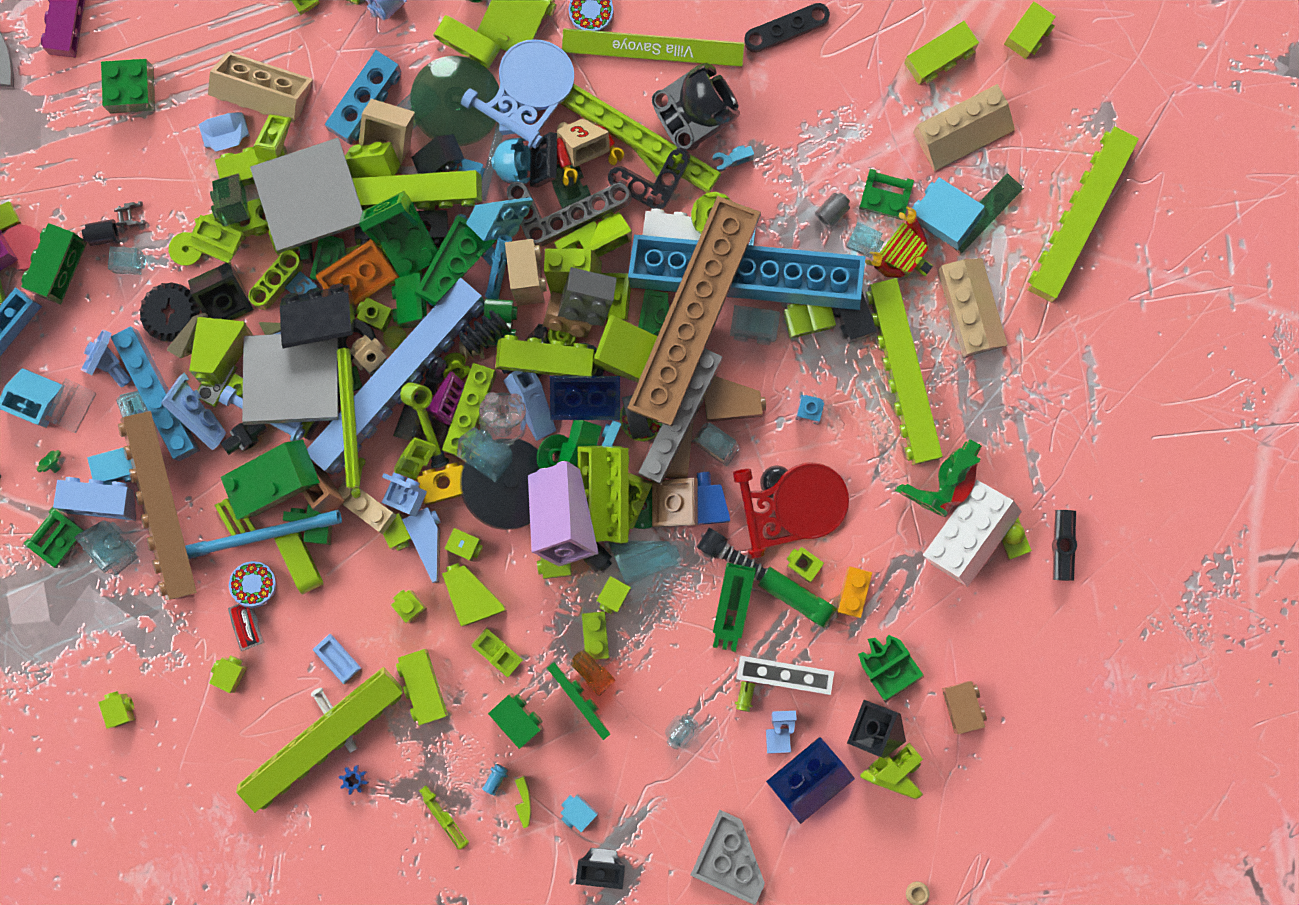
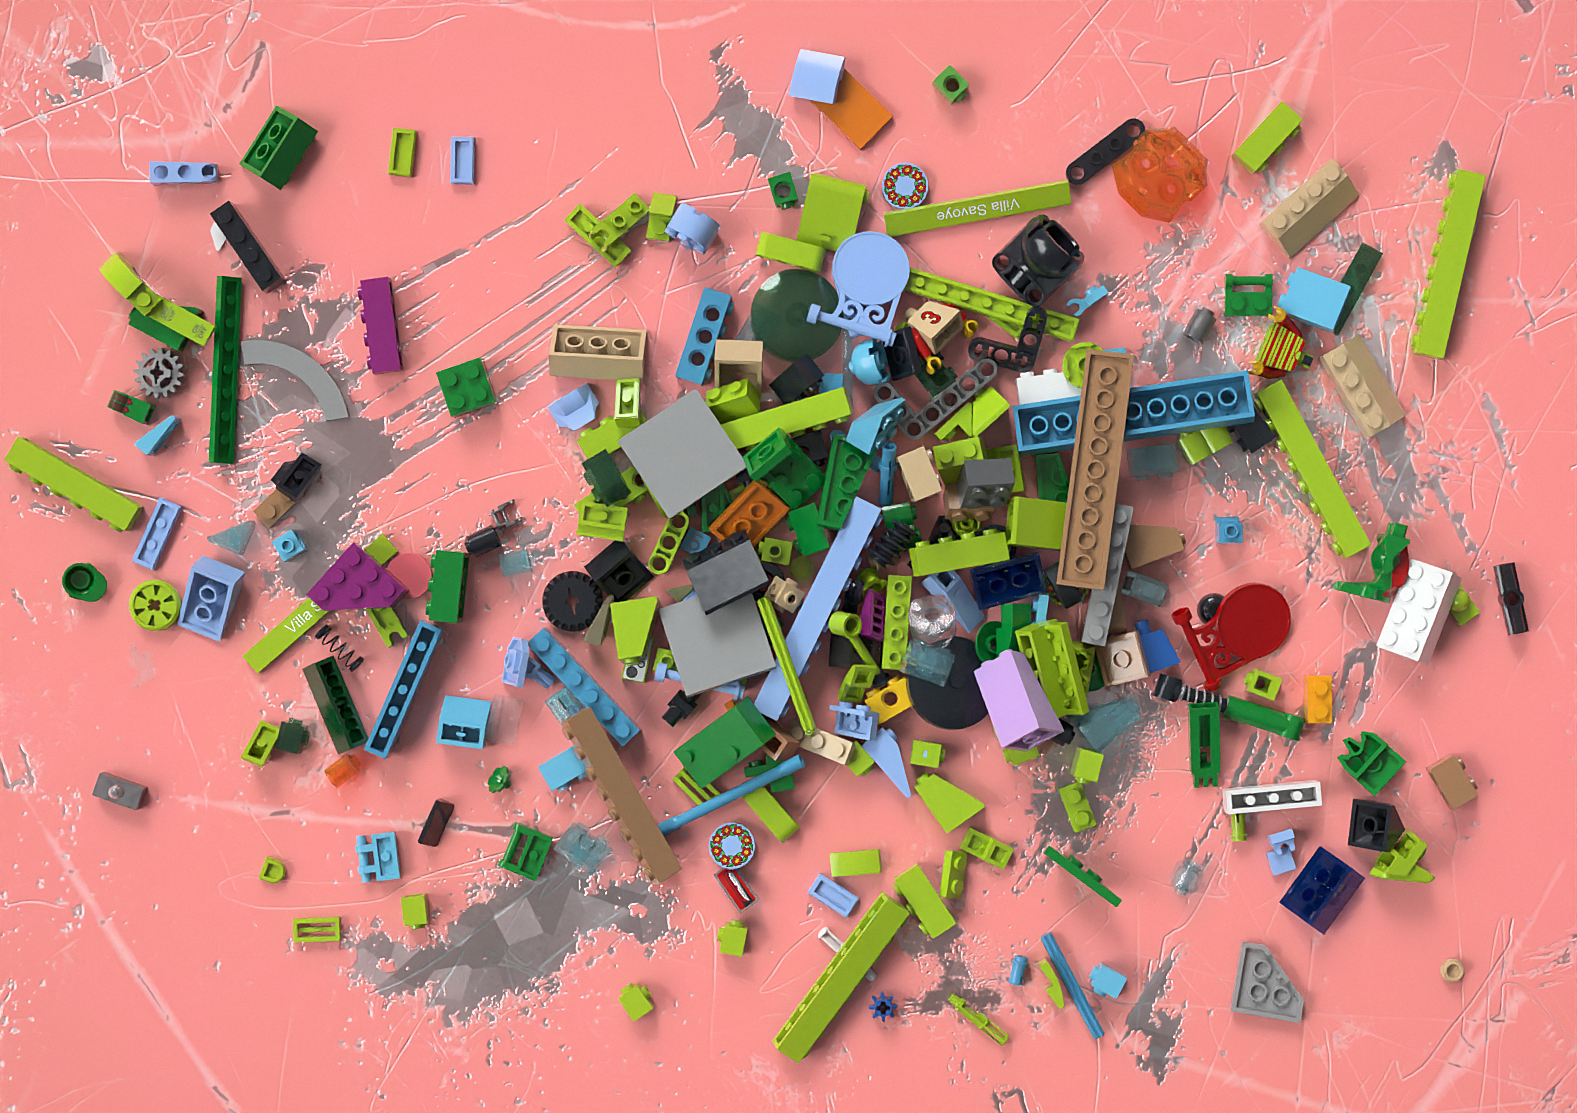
camera: 15 degrees left, 5 degrees up
light blue slope [53,477,136,521] -> none
light blue wing [161,373,226,450] -> none
lime piece [168,232,202,266] -> none
lime brick [391,590,427,623] -> none
green brick [488,693,543,749] -> none
clear orange piece [570,649,616,697] -> none
black slope [575,848,625,889] -> none
clear light blue brick [846,222,884,258] -> none
lime brick [1004,1,1056,59] -> none
none -> lime slope [830,849,882,877]
none -> lime plate [939,850,968,898]
none -> dark azure axle [1041,932,1104,1039]
none -> clear orange brick [1112,126,1208,223]

